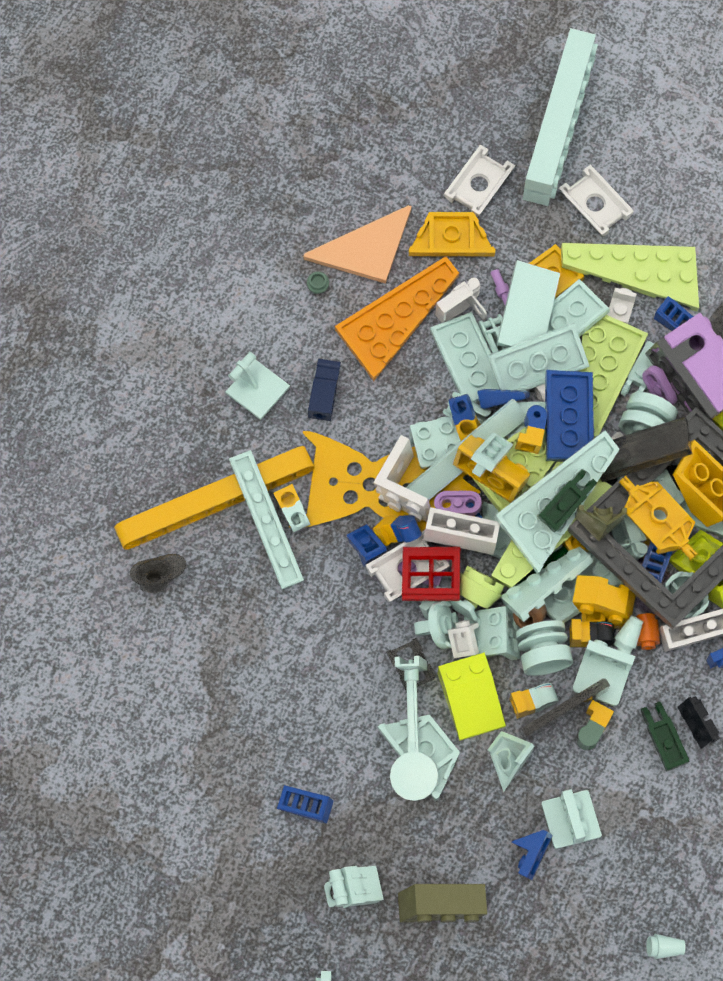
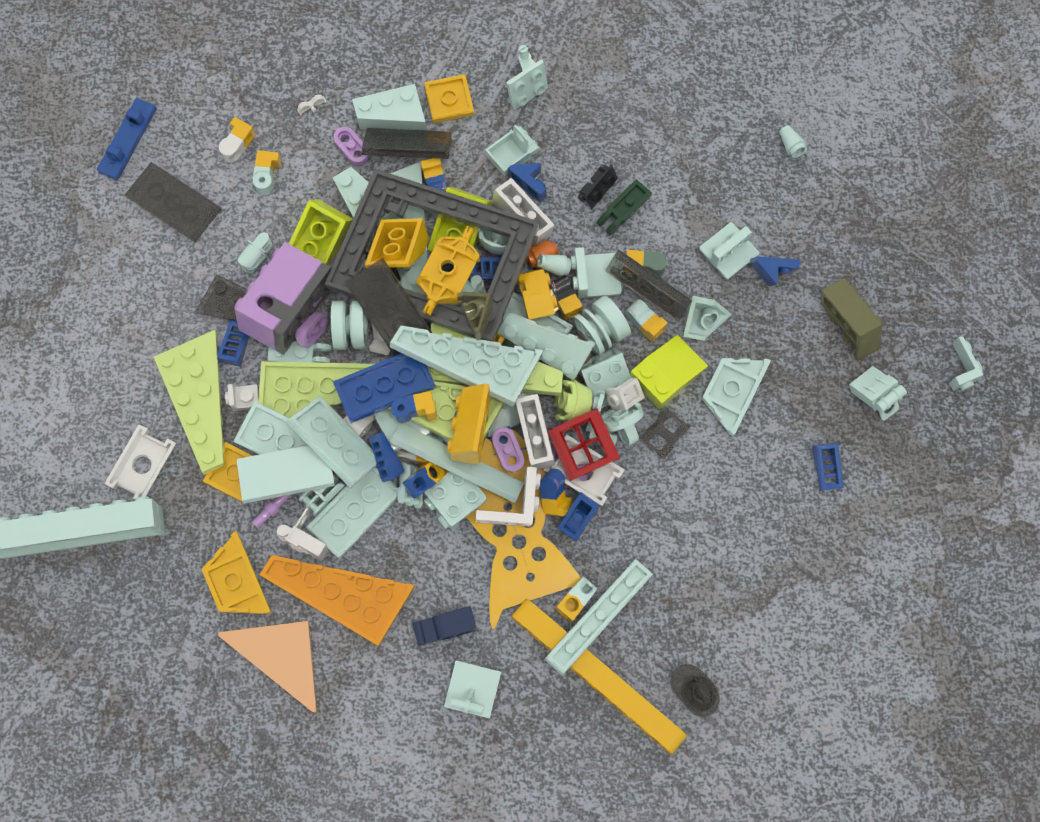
camera: 115 degrees left, 5 degrees up
sand green plate [307,272,329,294] -> none
light aqua piece [390,656,439,801] -> none
white piece [444,145,515,217] -> none
light aqua hinge [471,432,513,477] -> none
dark green hinge [537,469,597,532] -> none

